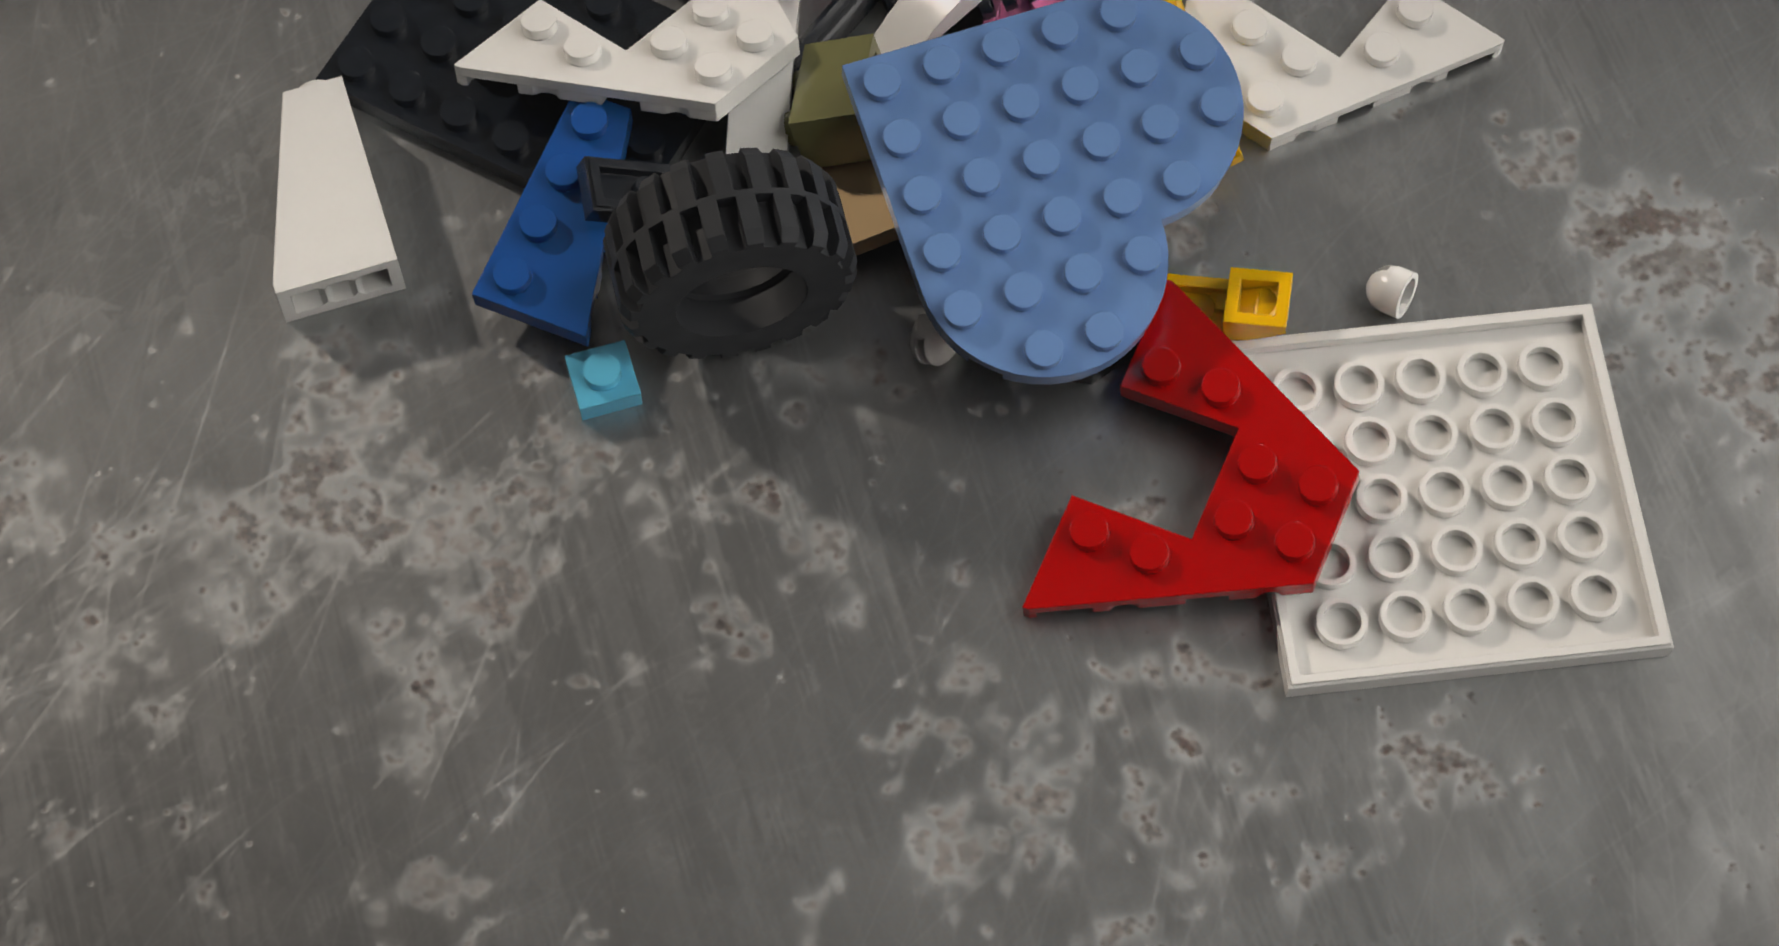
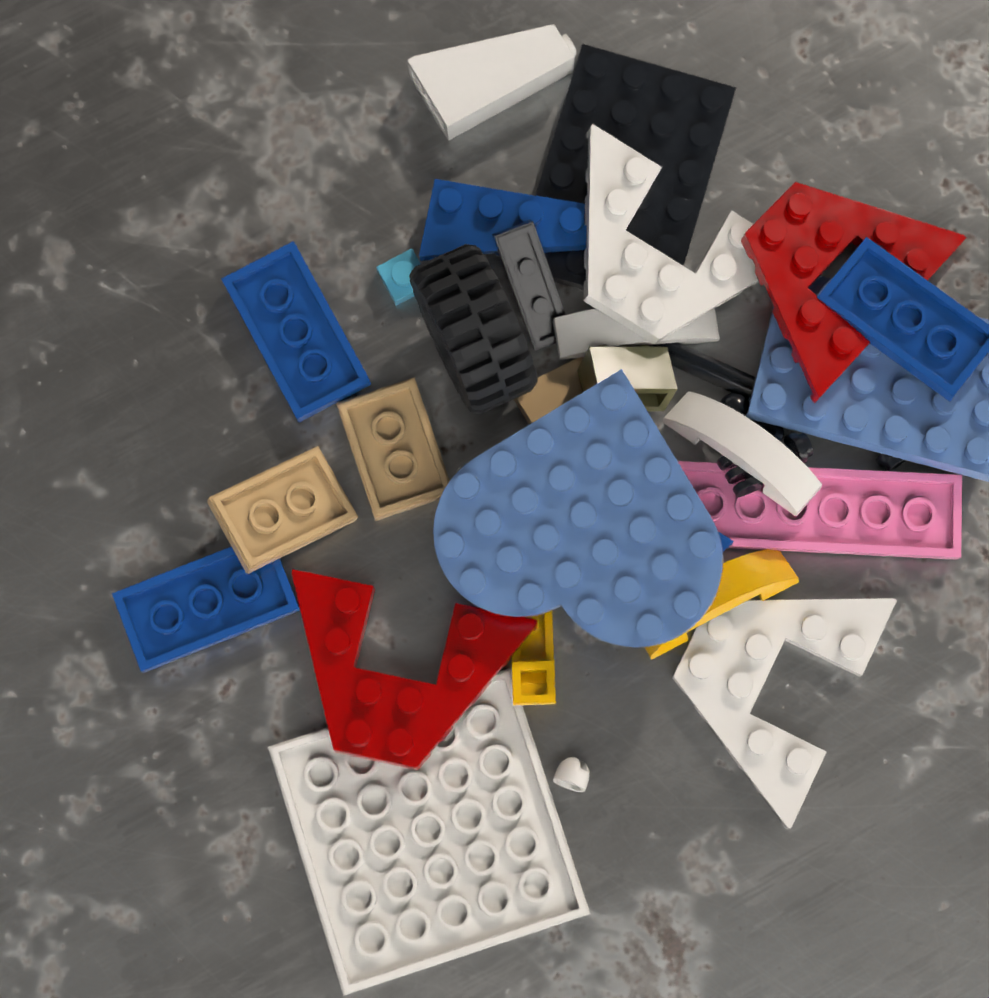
camera: 80 degrees right, 15 degrees up
none -> blue plate [112,546,300,673]
none -> tan tile [207,446,358,574]
none -> blue plate [221,241,371,423]
none -> tan tile [336,377,450,521]

